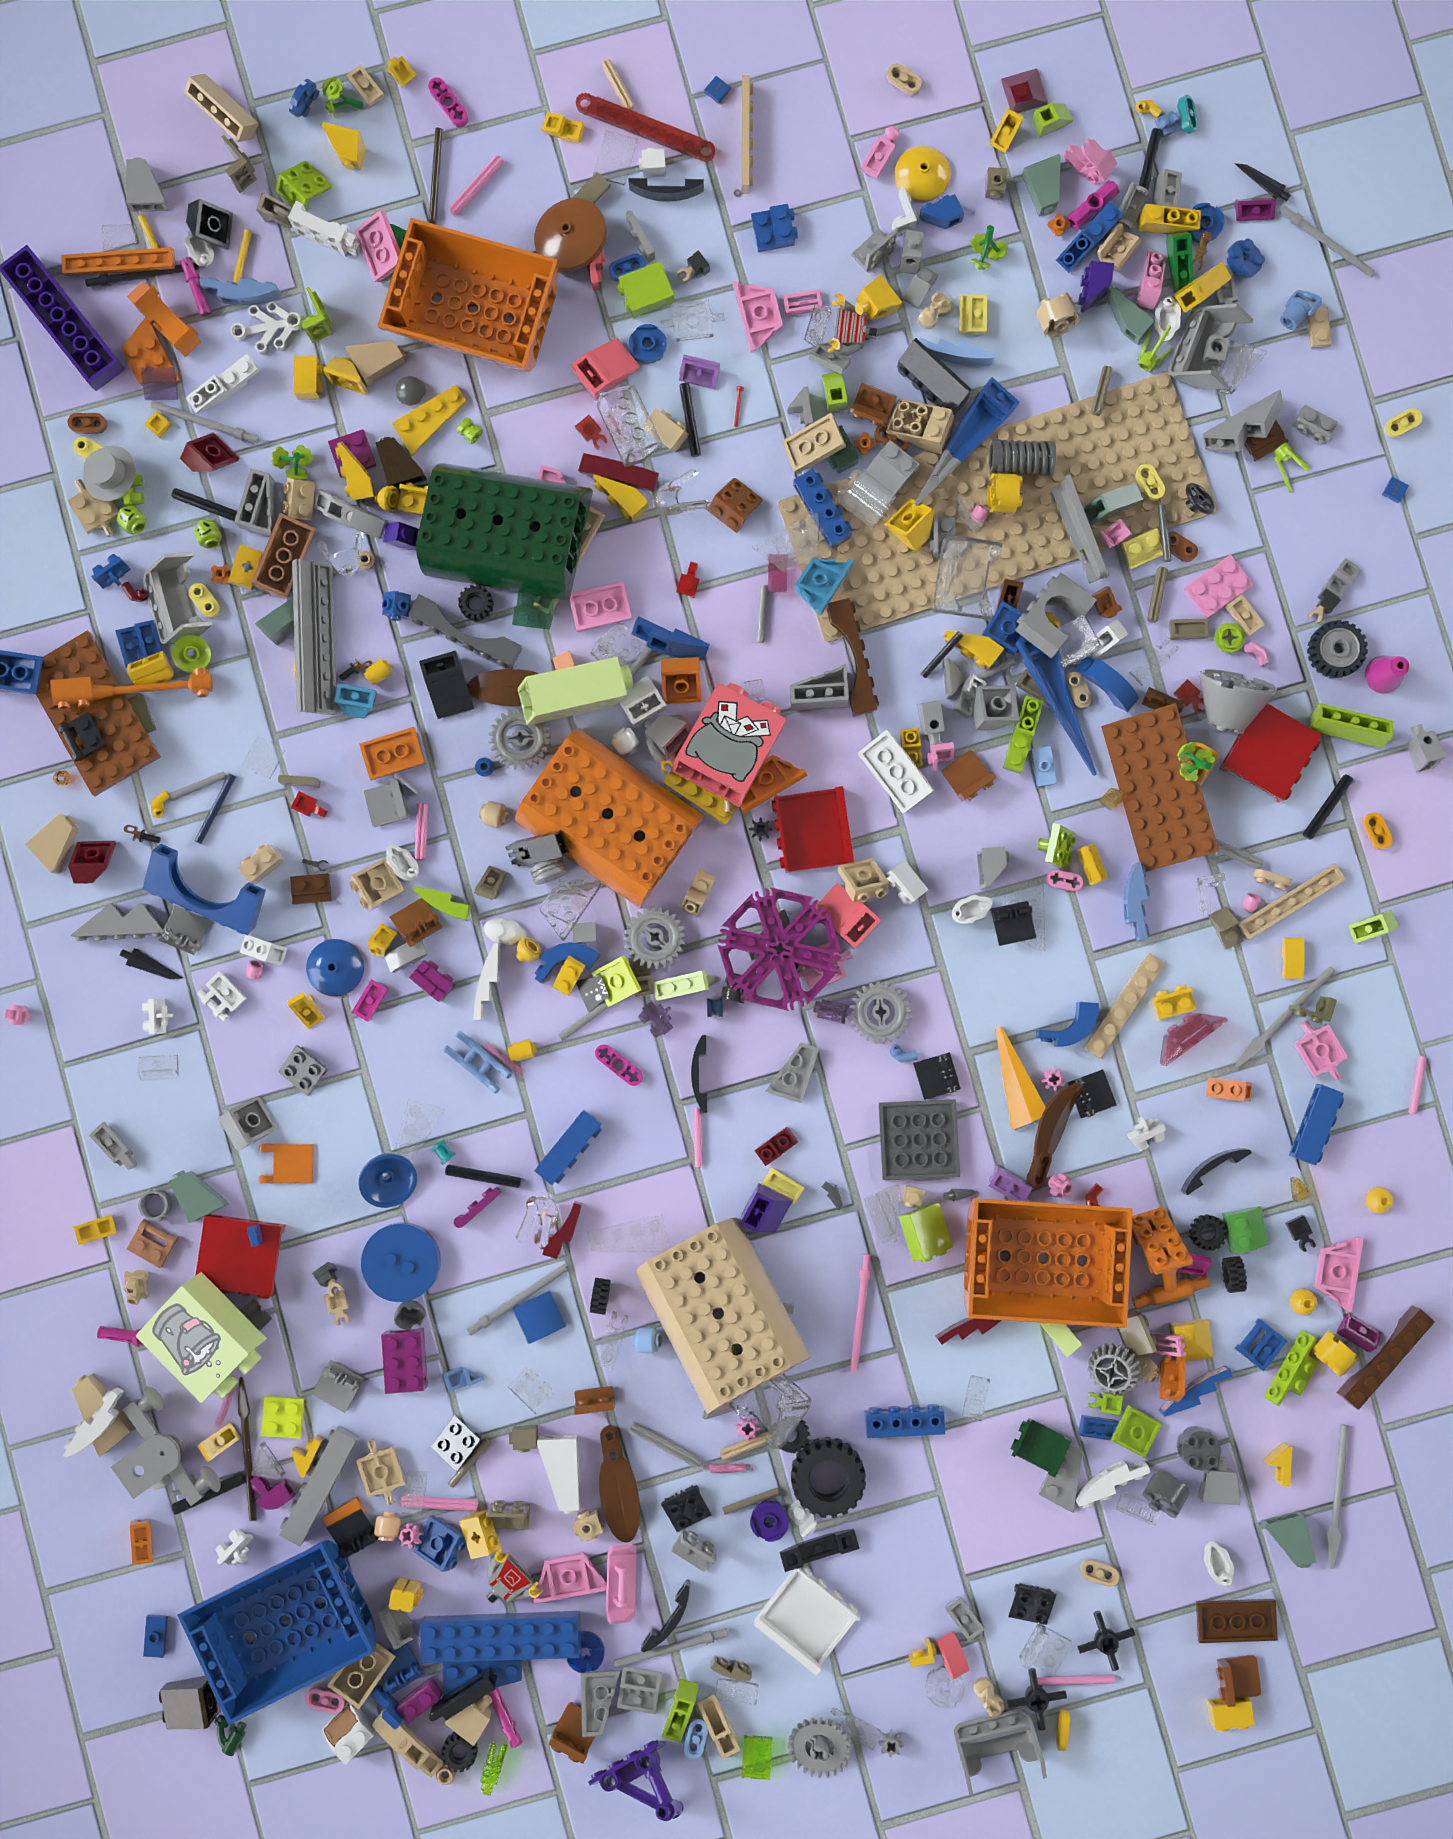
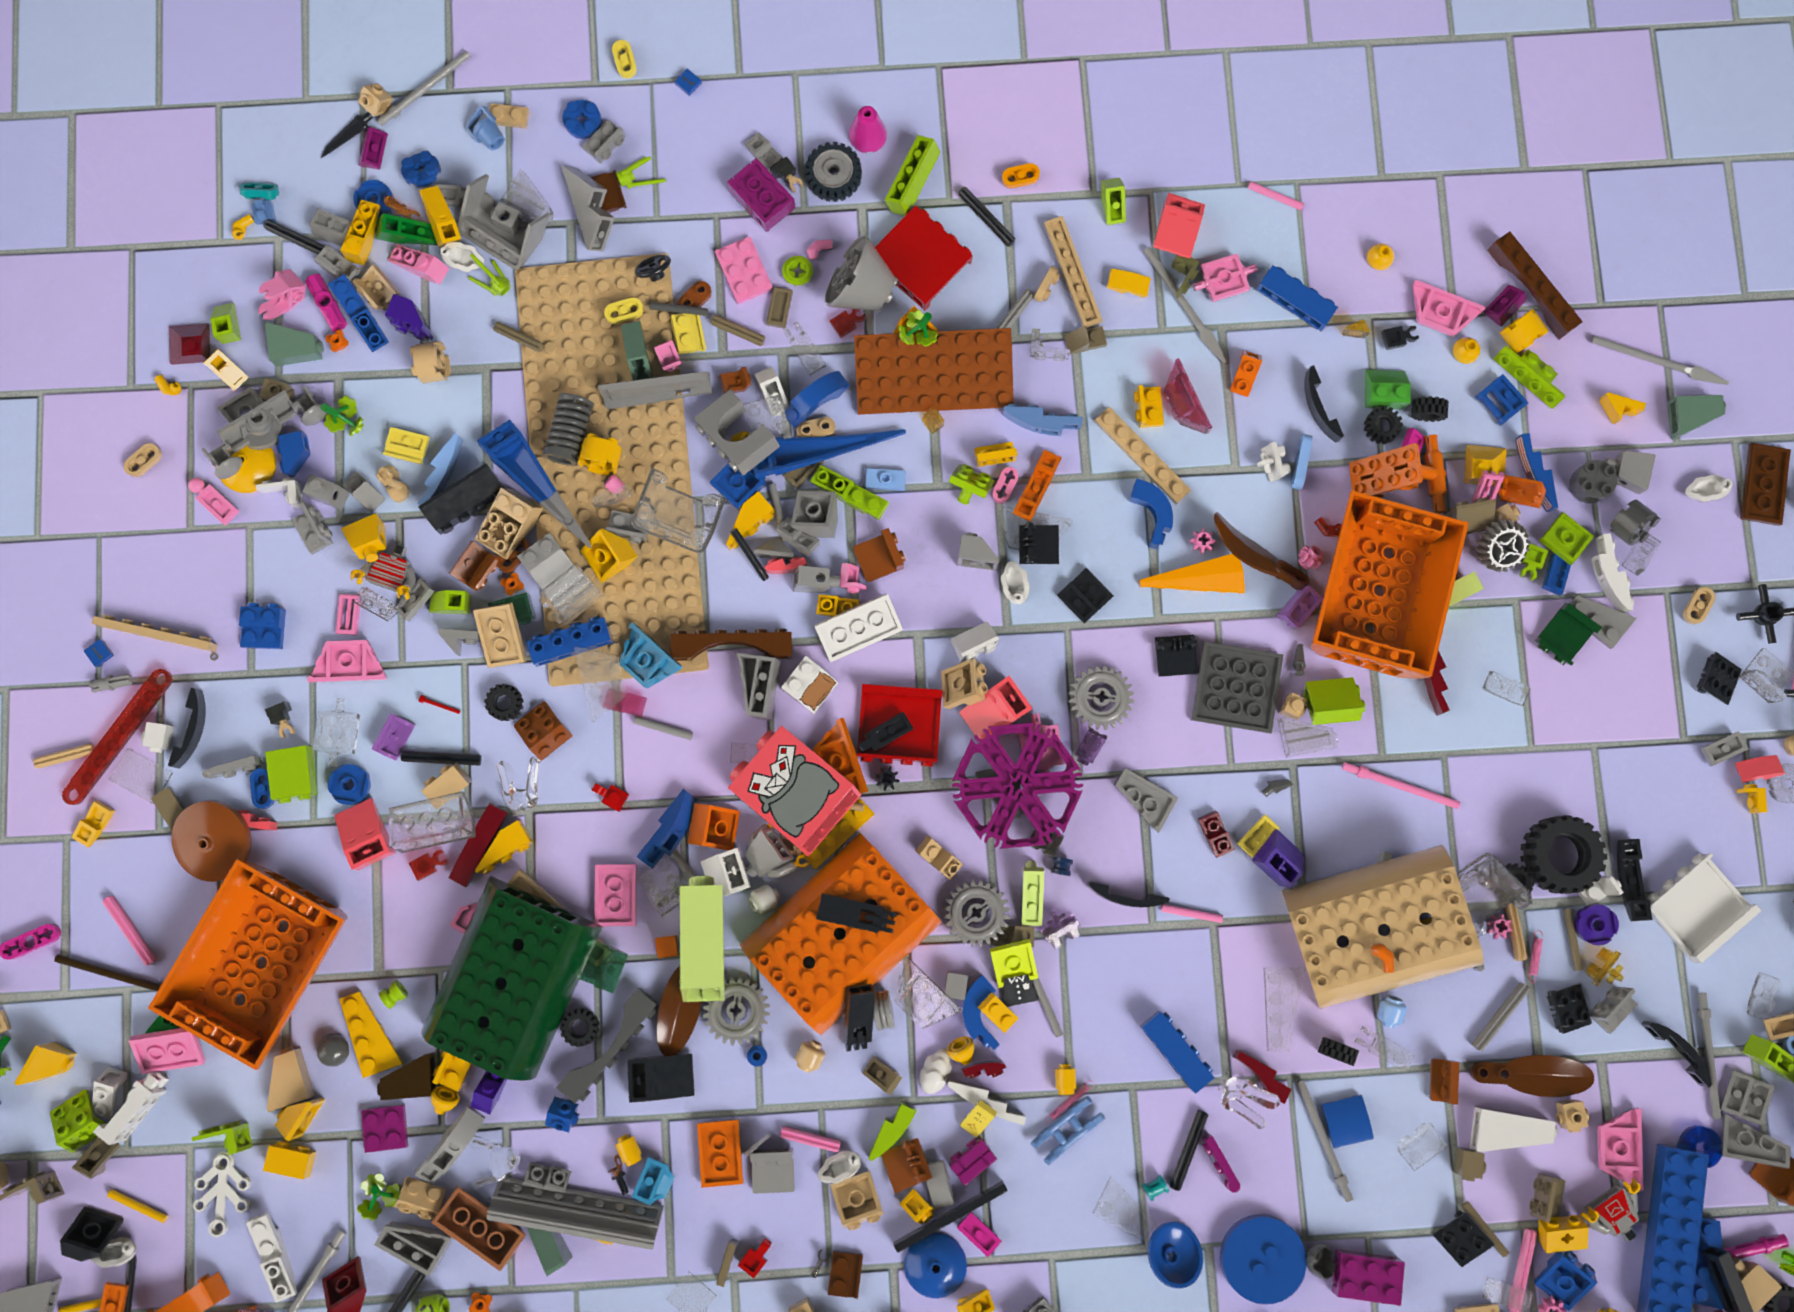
camera: 80 degrees left, 5 degrees down
dark pink pin [180,257,212,317] -> none
medium blue slope [200,277,281,305] -> none
yellow brick [228,544,262,590] -> none
yellow slope [335,442,375,501] -> none
tan plate [356,551,375,570] -> none
medium blue slope [442,1367,484,1392] -> none
dark pink beam [595,1044,643,1086] -> none
bright pink piece [606,1544,637,1624] -> none
dark tan slope [710,1656,752,1681] -> none
blue brick [865,1404,945,1438] -> none
medium blue arm [890,1044,918,1063] -> none
reddish brown slope [996,579,1024,610] -> none
black hinge [1067,1069,1117,1119] -> none
sand green slope [1106,285,1155,344] -> none
reddish brown hinge [1141,687,1184,713] -> none
tan plate [1225,595,1265,637] -> none
bright pink piece [1242,893,1261,912] -> none
light grey torso [1408,724,1446,773] -> none
none -> light grey axle [89,673,133,693]
none -> white bracket [92,1067,127,1119]
none -> yellow arm [154,375,182,396]
none -> light grey piece [202,386,327,479]
none -> tan brick [358,83,393,116]
none -> black tyre [484,684,524,721]
none -> light grey slope [522,1162,571,1193]
none -> blue plate [562,100,602,139]
none -> magenta piece [727,158,795,232]
none -> coral slope [764,557,808,574]
none -> slope [781,656,838,714]
none -> black hinge [816,893,897,934]
none -> black hinge [859,712,914,753]
none -> black tile [893,1180,1007,1253]
none -> light yellow tile [960,1100,997,1138]
none -> dark red slope [961,1061,1007,1079]
none -> orange slope [1012,450,1062,522]
none -> black slope [1057,567,1114,624]
none -> coral slope [1153,193,1205,258]
none -> light blue beam [1291,434,1313,490]
none -> orange arm [1371,944,1394,973]
none -> clear yellow hips [1585,947,1624,986]

